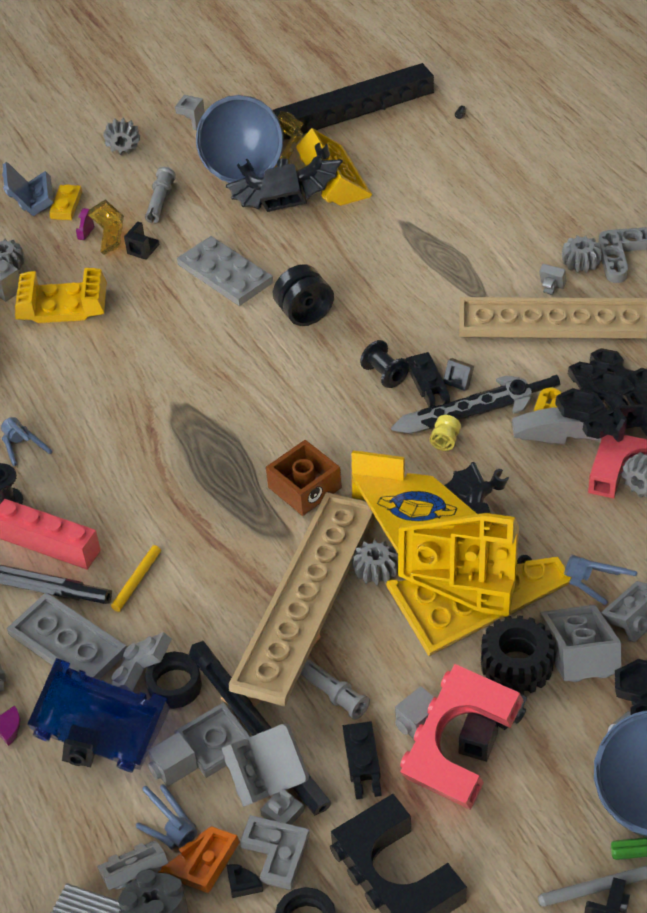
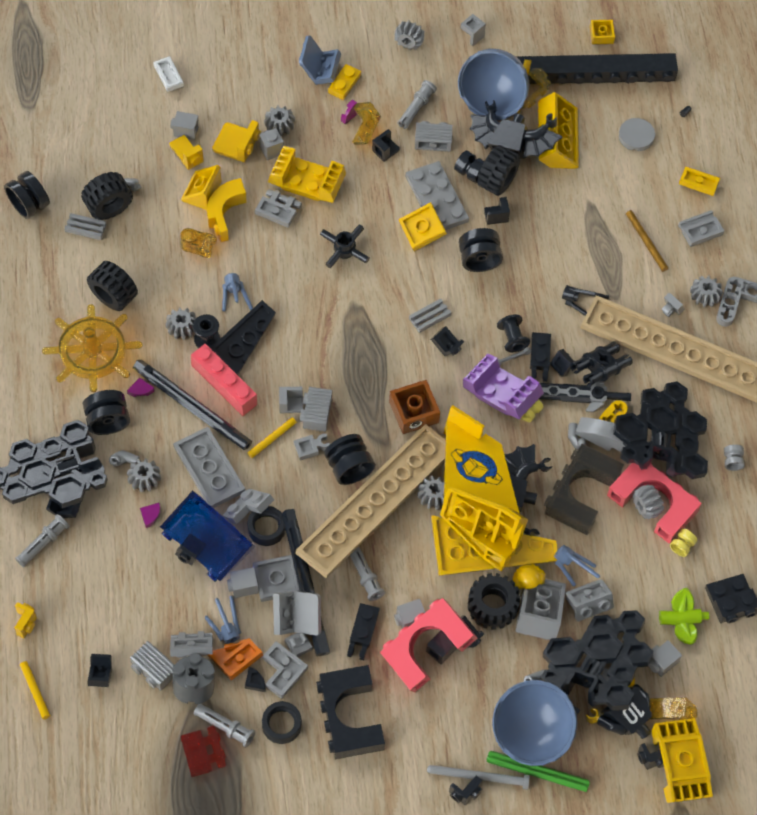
camera: 15 degrees right, 15 degrees up
none -> black wing [210,300,276,375]
none -> light grey plate [255,189,302,228]
none -> light grey panel [279,386,303,413]
none -> light grey plate [294,434,330,461]
none -> light grey brick [300,387,332,432]
none -> black bar [320,224,370,268]
none -> black wheel [324,434,376,485]
none -> yellow tile [398,202,447,251]
none -> light grey tile [409,299,451,333]
none -> light grey brick [415,121,453,152]
none -> black bracket [430,326,464,356]
none -> black wheel [454,150,484,184]
none -> medium lavender plate [463,353,544,420]
none -> black tyre [478,145,520,196]
none -> black panel [484,197,510,225]
none -> light grey hinge [498,347,531,366]
none -> yellow hair [512,564,546,589]
none -> clear smoke arch [544,444,624,535]
none -> black plant [562,285,610,316]
none -> light grey arm [568,423,586,450]
none -> black pin [570,341,633,387]
none -> yellow piece [590,19,615,45]
none -> light grey tile [619,118,655,151]
none -> pearl gold bar [626,210,668,272]
none -> light grey plate [678,210,724,247]
none -> yellow plate [679,166,720,196]

